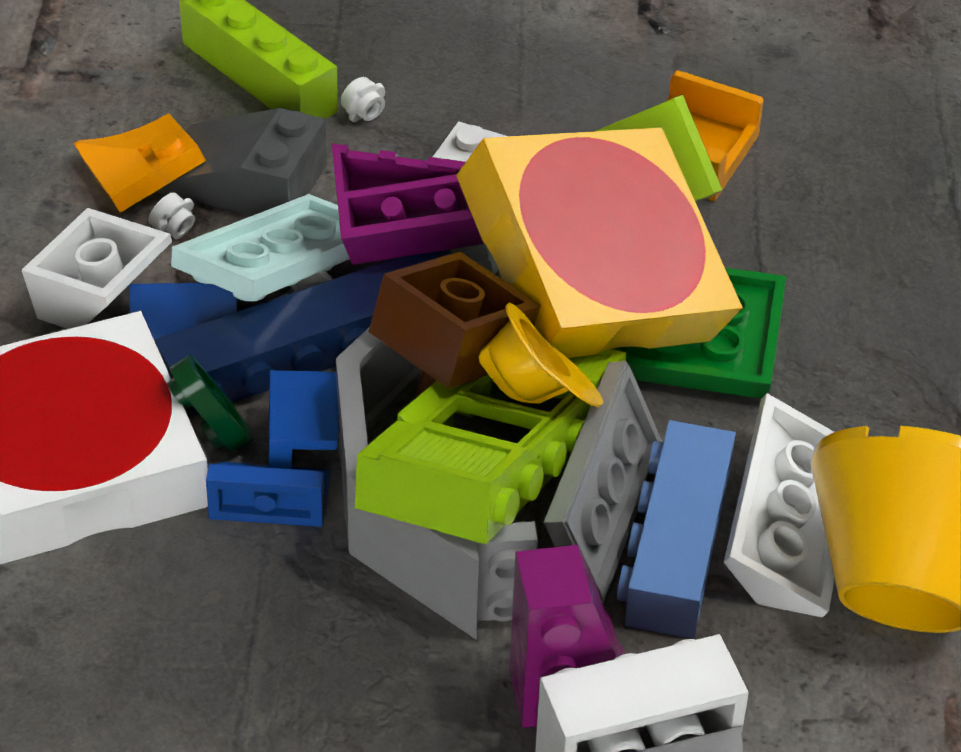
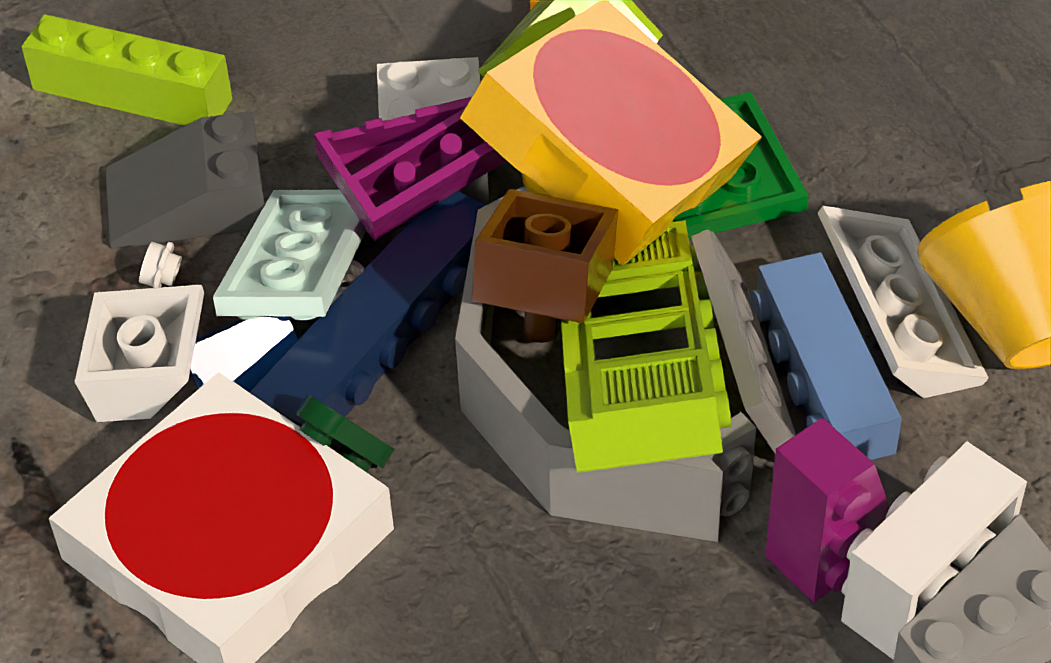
camera: 25 degrees left, 5 degrees up
light orange plate [73,113,206,213] -> none
blue panel [206,462,330,527] -> none
blue panel [268,370,338,469] -> none
white plate [341,77,385,122] -> none
yellow piece [478,302,604,408] -> none

